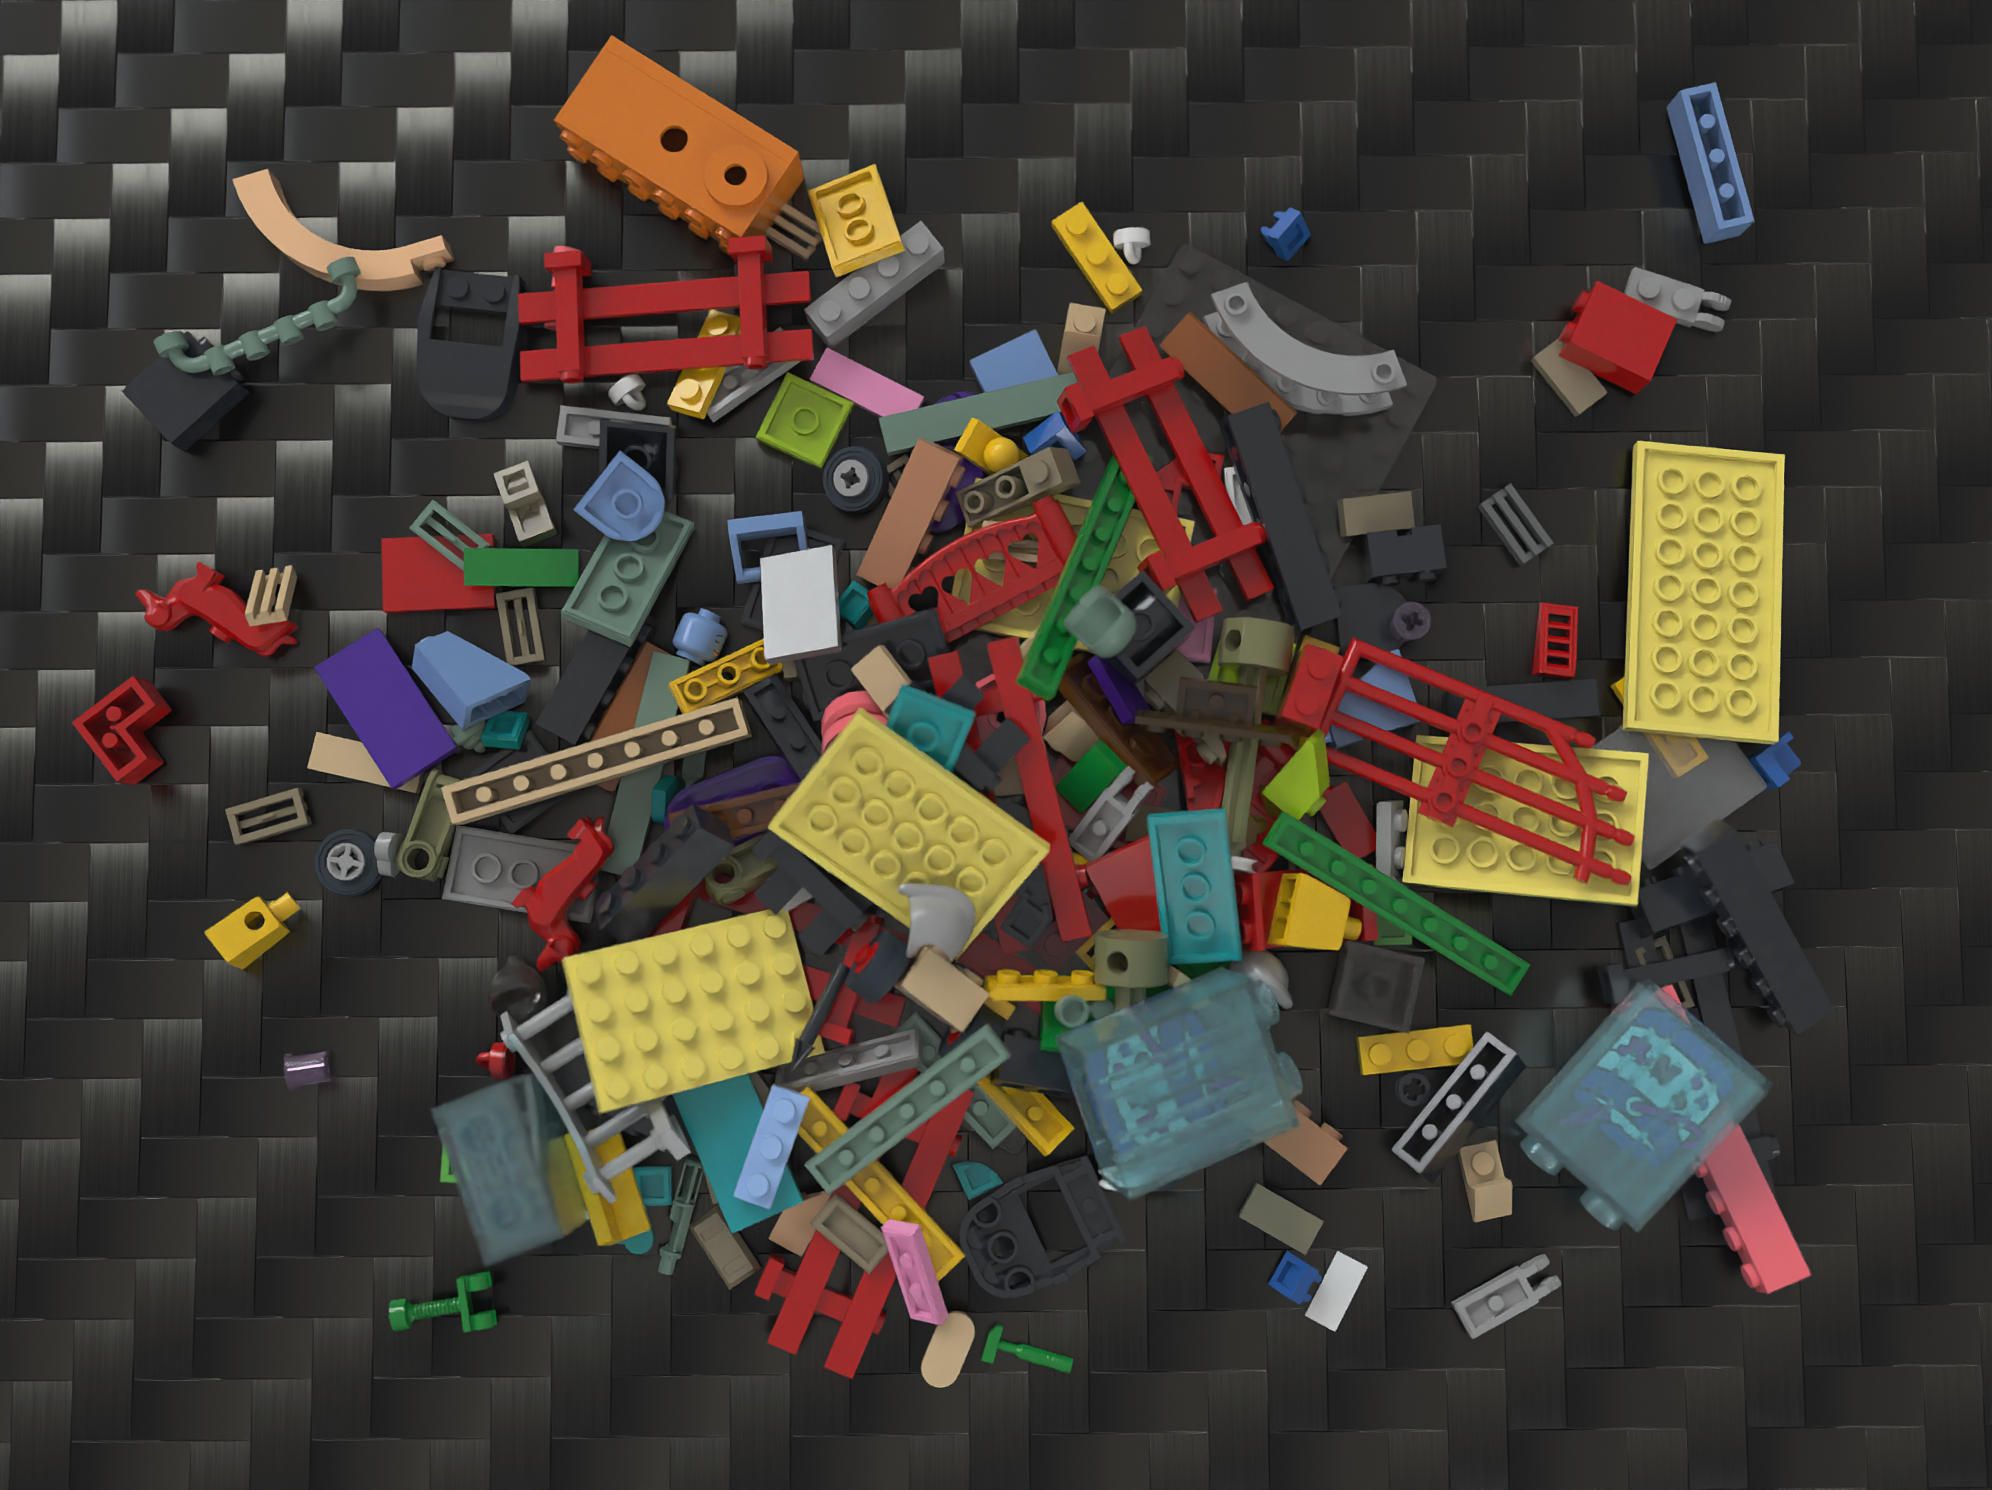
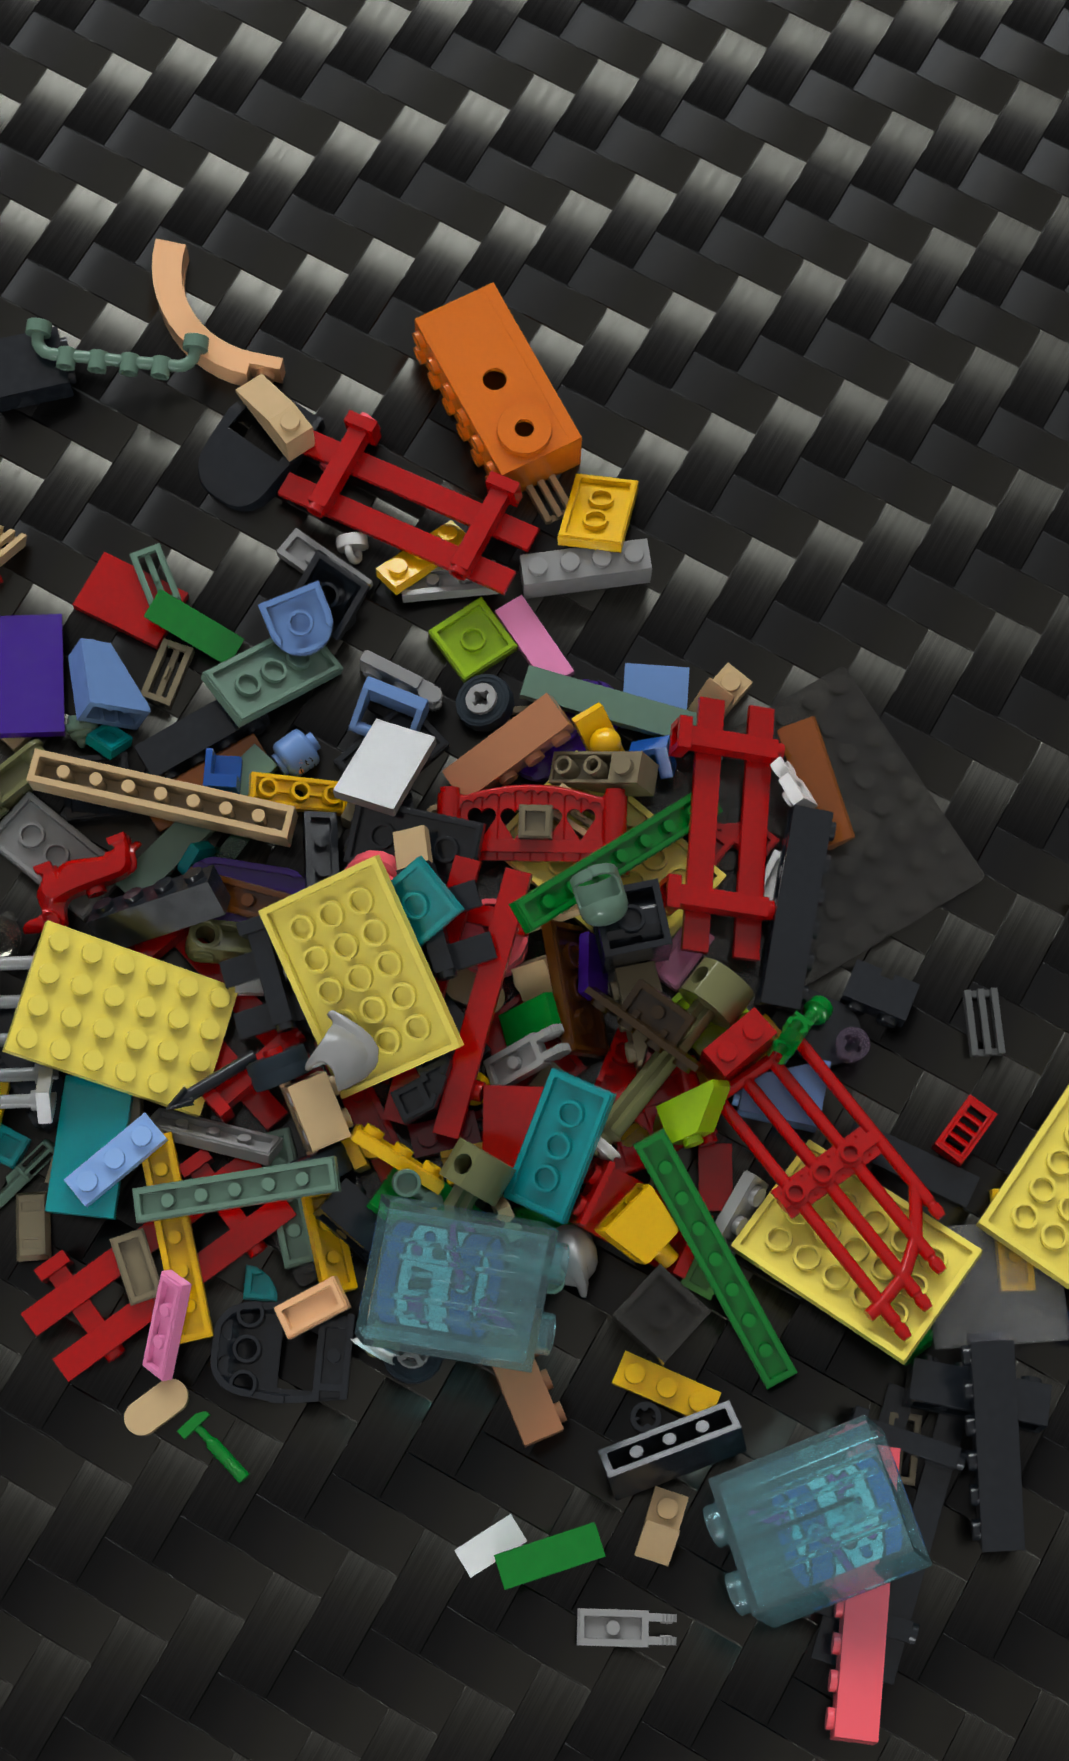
camera: 30 degrees right, 10 degrees down
dark tan slope [494,460,558,548] -> none
light nougat slope [768,1190,831,1257] -> none
teal tile [839,580,873,629] -> none
yellow plate [1051,202,1142,314] -> none
white tile [1113,227,1150,264] -> none
light grey fence [1202,282,1407,416] -> none
dark tan tile [1238,1182,1324,1255] -> none
blue tile [1261,207,1311,261] -> none
blue tile [1269,1251,1322,1304] -> none
dark tan tile [1337,491,1415,537] -> none
none -> blue panel [203,748,243,794]
none -> tan slope [236,374,315,462]
none -> light nougat tile [274,1276,351,1339]
none -> light grey hinge [360,650,443,712]
none -> green tile [494,1522,606,1590]
none -> dark tan tile [518,804,554,840]
none -> green bar [767,995,833,1065]
none -> white plate [770,756,818,808]

